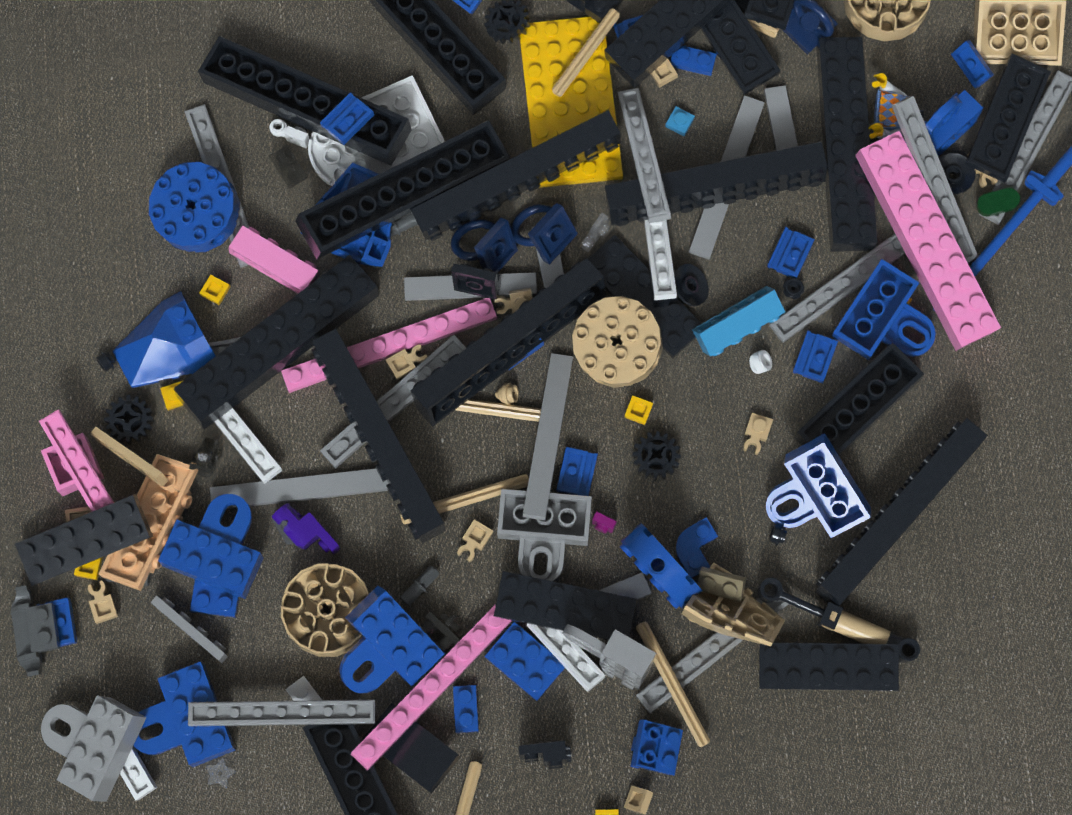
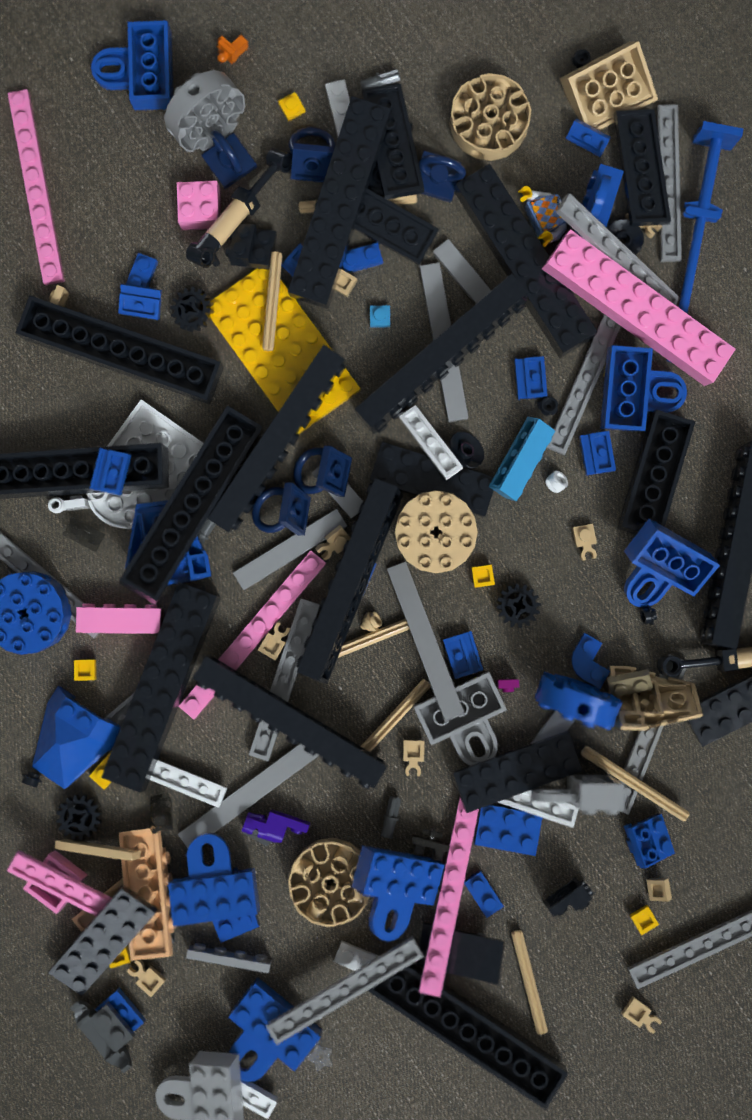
camera: 30 degrees left, 10 degrees up
black plate [451,263,501,300] -> none
clear plate [581,213,610,252] -> none
light grey tile [618,88,671,223] -> none
dark green tile [976,188,1020,217] -> none

